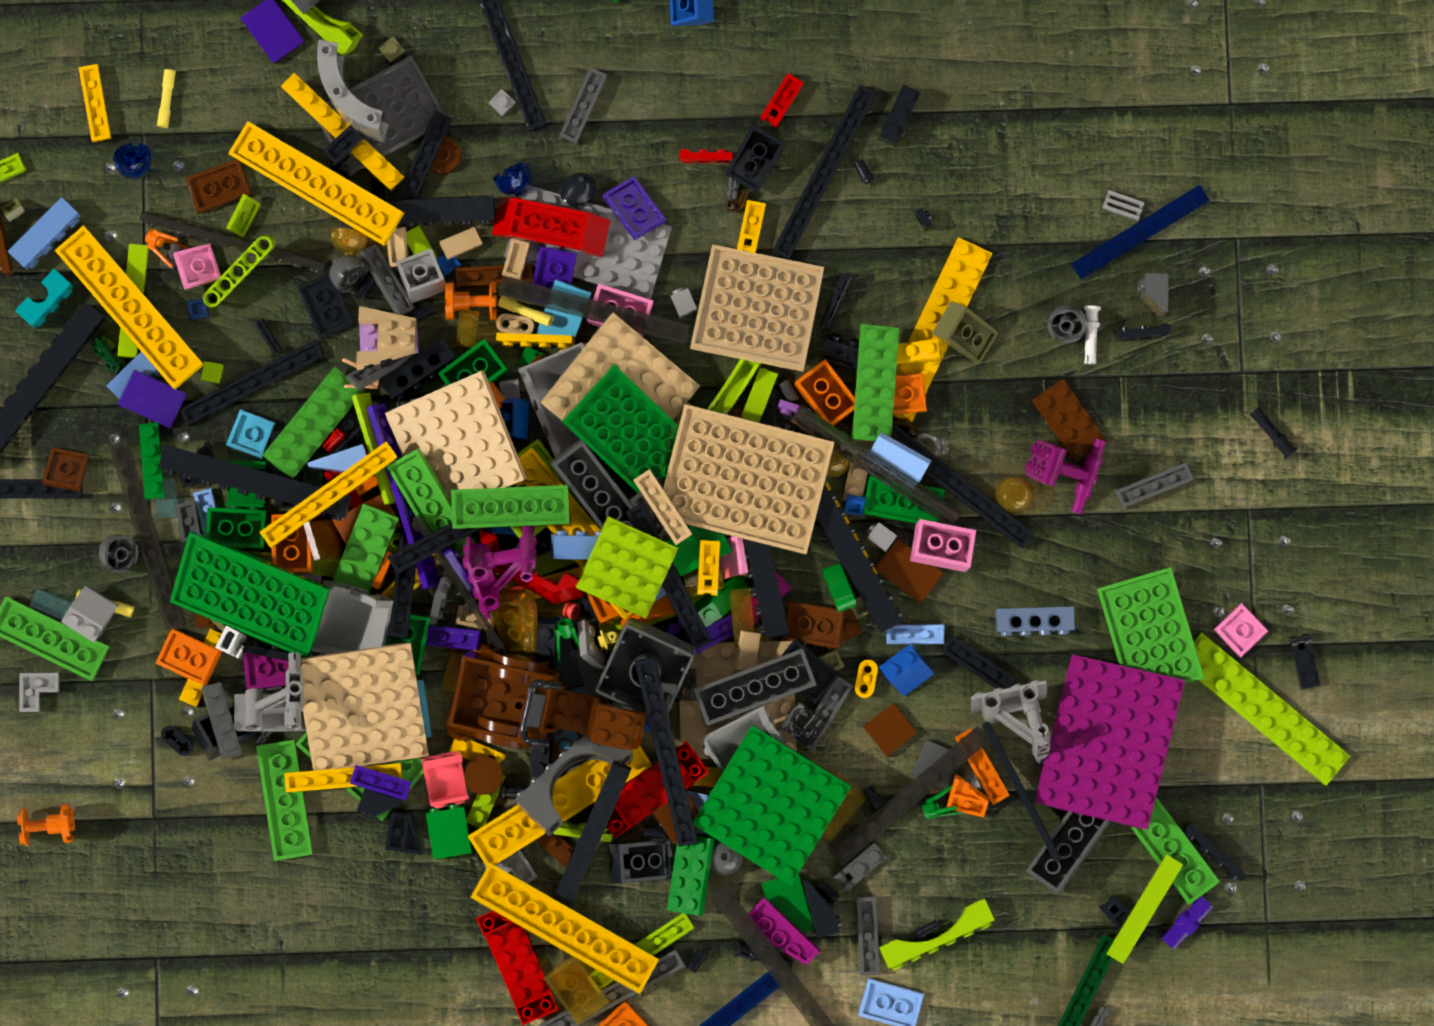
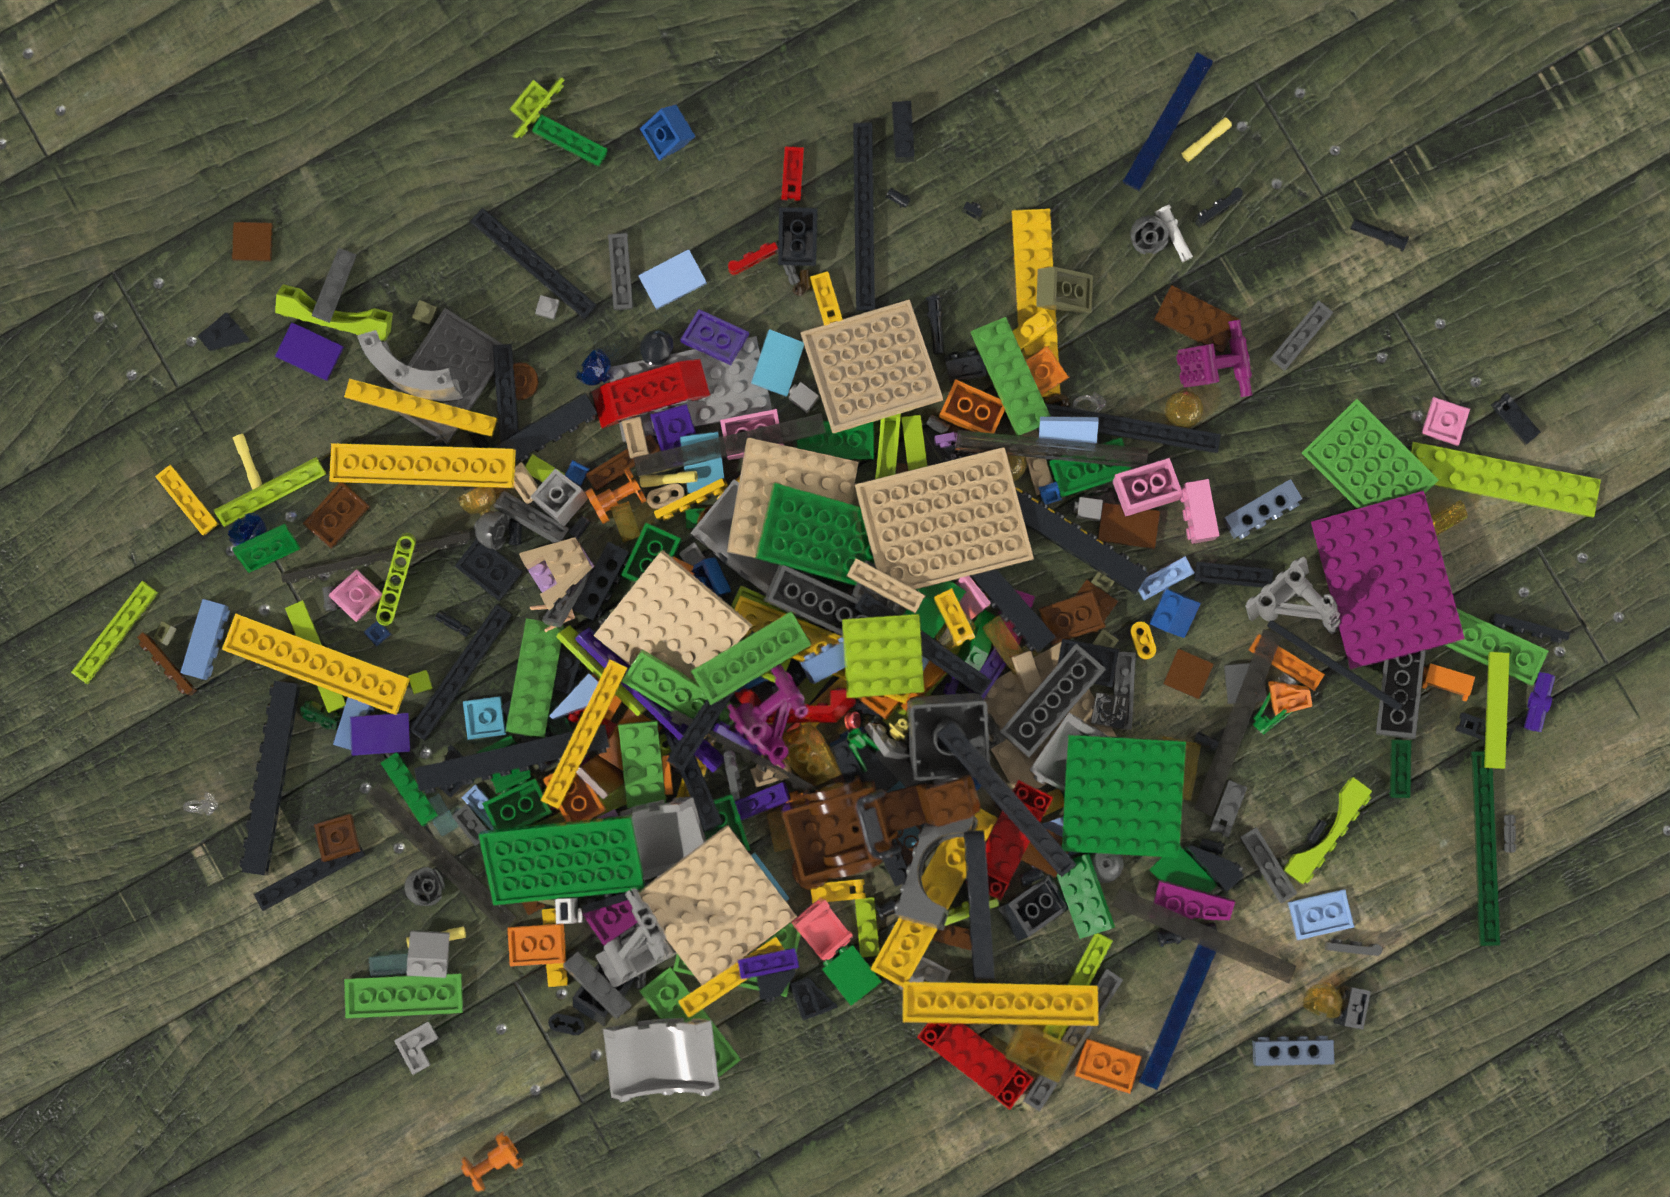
camera: 20 degrees left, 0 degrees up
teal arch [15,269,74,328] -> none
orange plant [145,229,189,268] -> none
lime plate [226,194,261,238] -> none
red pin [322,428,346,453] -> none
black plate [323,125,364,166] -> none
tan tile [439,227,483,260] -> none
reddish brown tile [464,756,503,795] -> none
black piece [685,949,708,973] -> none
green beam [822,563,857,613] -> none
light grey tile [1102,190,1145,221] -> none
dark grey slope [1137,273,1169,317] -> none
none -> lime tile [214,457,326,527]
none -> green tile [232,524,301,573]
none -> light grey panel [603,1018,719,1102]
none -> light blue tile [638,249,707,310]
none -> medium azure tile [751,329,804,396]
none -> green plate [797,421,874,460]
none -> bright pink brick [1180,479,1219,544]
none -> light yellow piece [1182,117,1232,162]
none -> dark green plate [1390,740,1411,798]
none -> orange brick [1421,663,1475,701]
none -> clear yellow plate [1431,500,1468,536]

